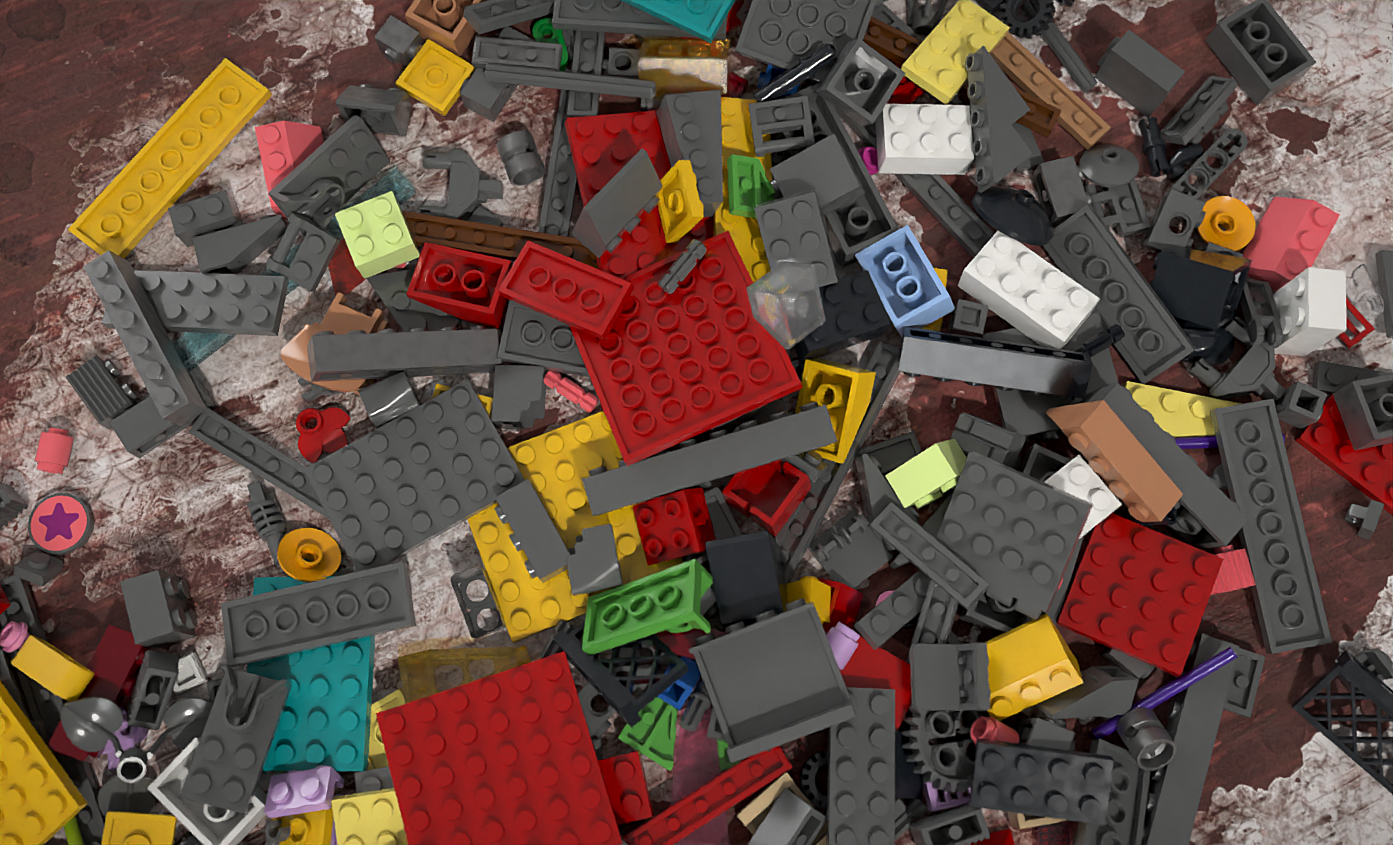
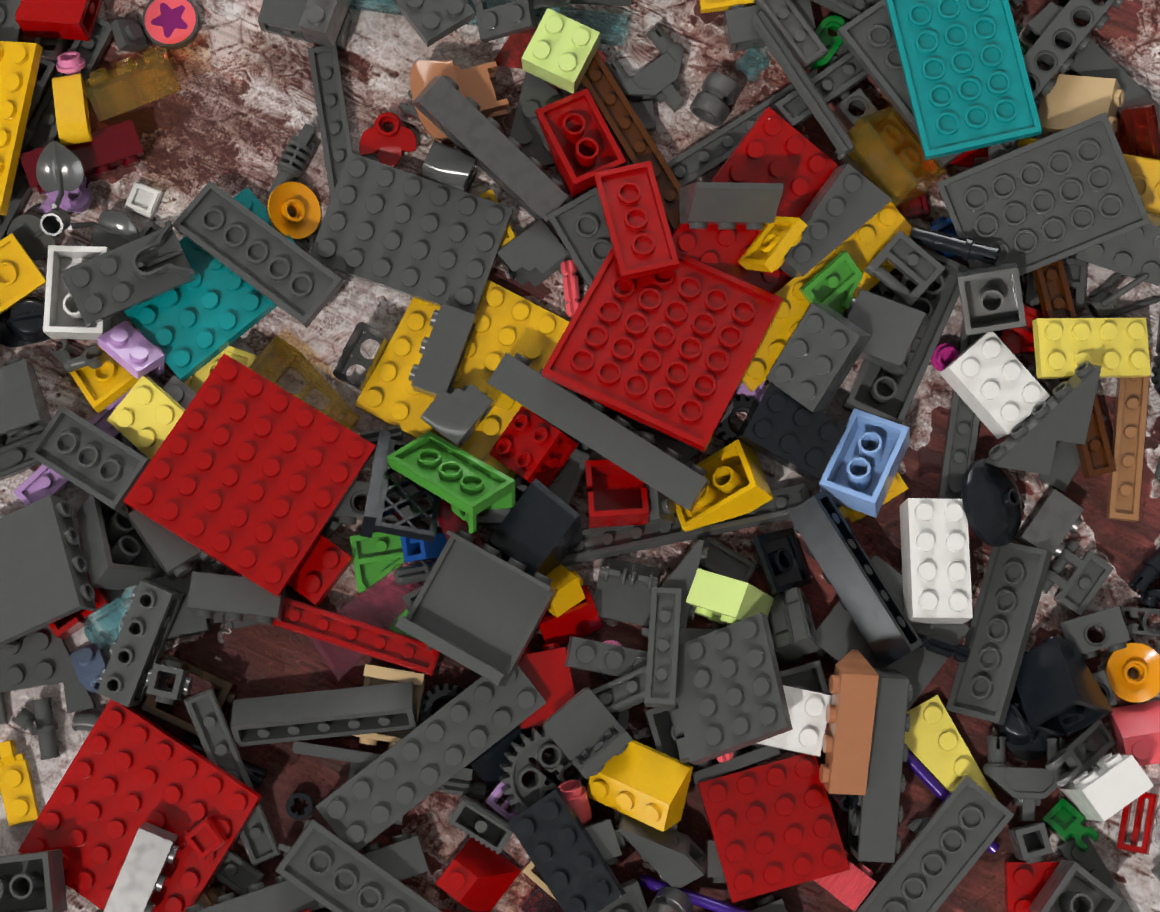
camera: 50 degrees right, 5 degrees up
dark grey brick [120,569,197,648] -> none
dark grey brick [127,650,179,730] -> none
dark grey axle [658,239,707,294] -> none
clear slope [746,262,826,349] -> none
lavender brick [827,622,860,670] -> none
dark grey brick [947,299,988,337] -> none
dark grey dish [1079,144,1139,187] -> none
none -> clear yellow brick [85,46,182,122]
none -> clear light blue plate [734,48,769,82]
none -> black slope [749,527,812,596]
none -> green plate [1042,798,1099,853]

